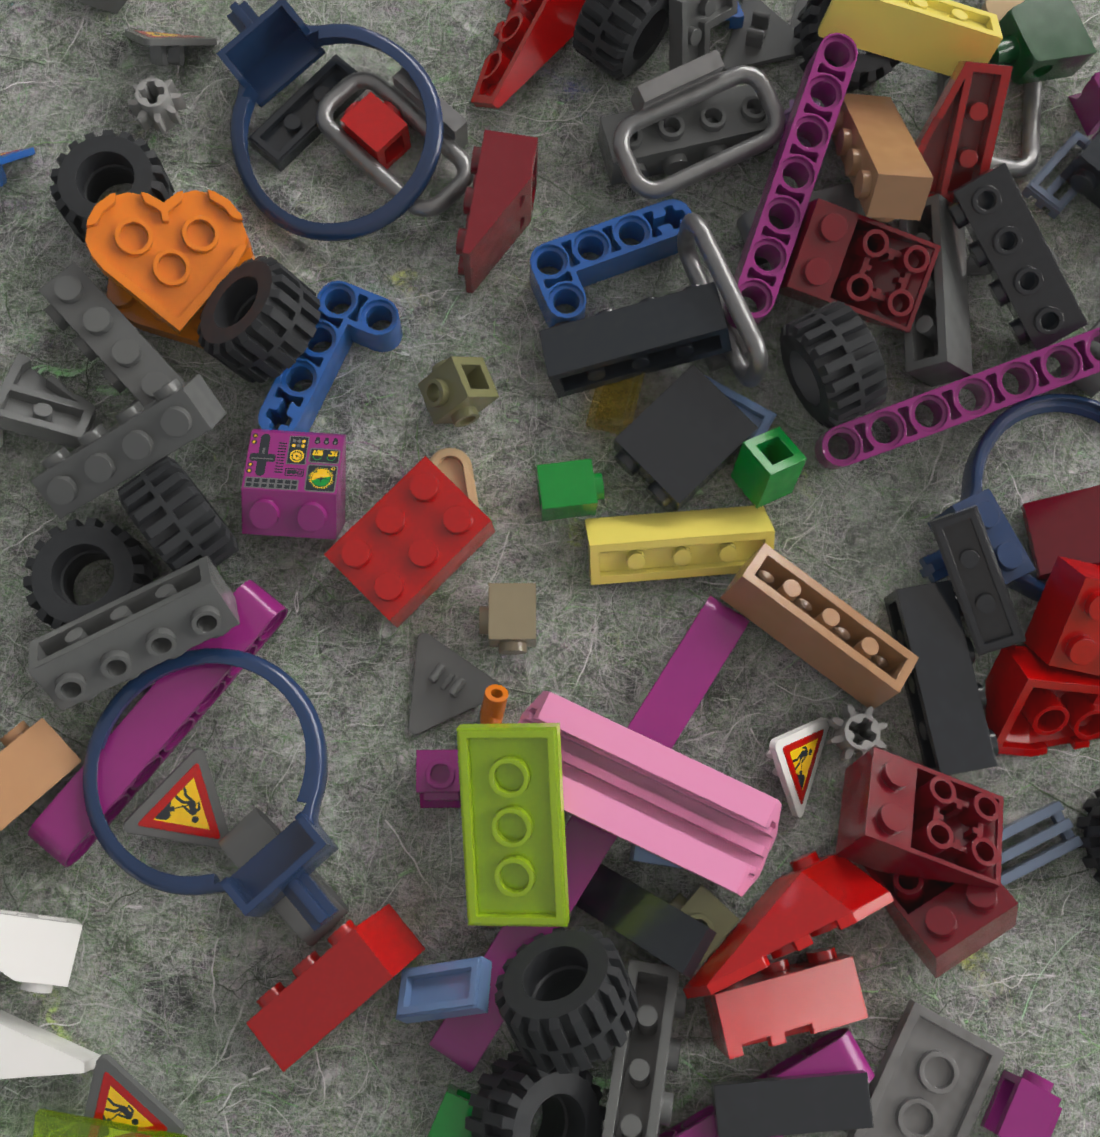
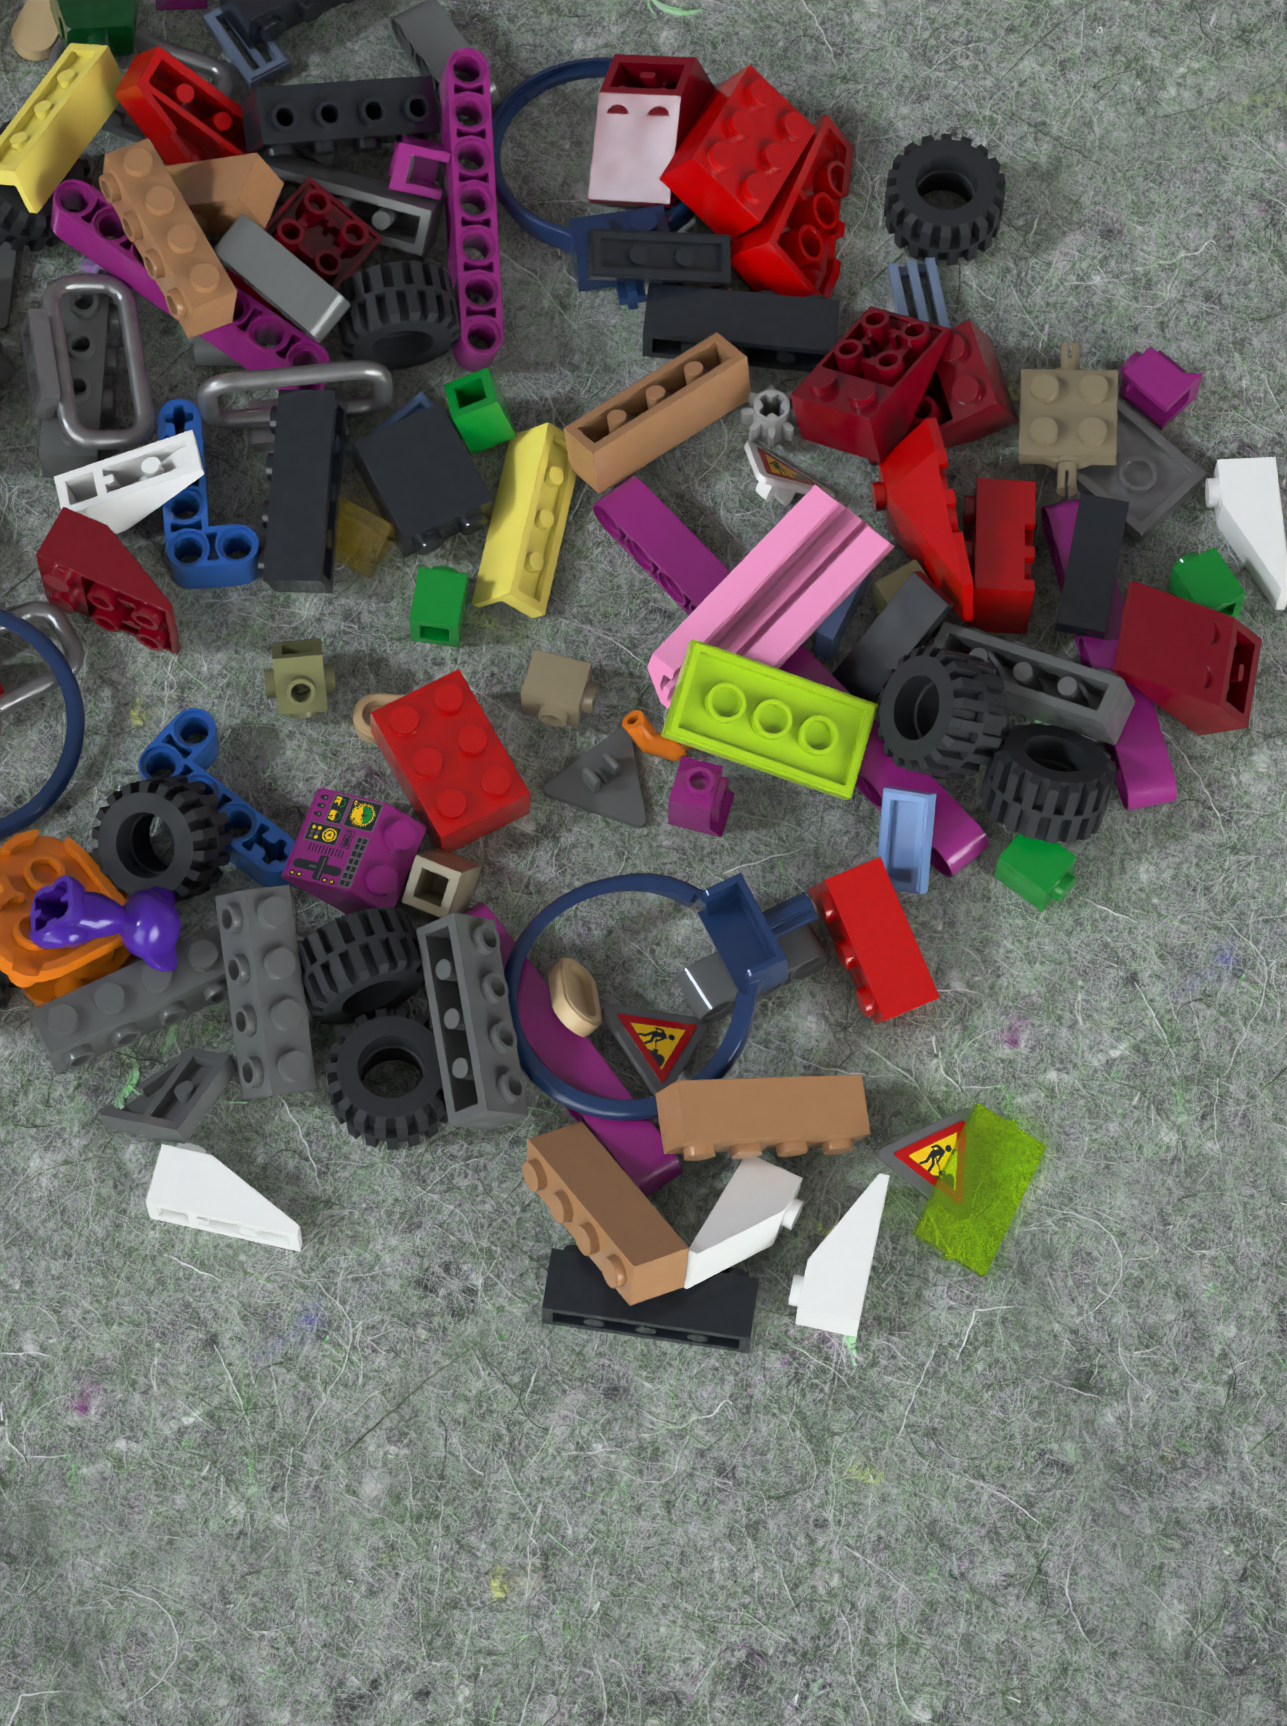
camera: 70 degrees left, 10 degrees down
none -> dark purple animal [30,875,181,972]
none -> white slope [54,430,204,534]
none -> medium nougat brick [99,138,237,339]
none -> dark grey beam [213,214,351,343]
none -> magenta window [388,135,451,200]
none -> dark tan brick [401,848,482,918]
none -> tan tile [547,957,602,1037]
none -> medium nougat brick [655,1074,871,1161]
none -> dark tan plate [1018,341,1118,496]

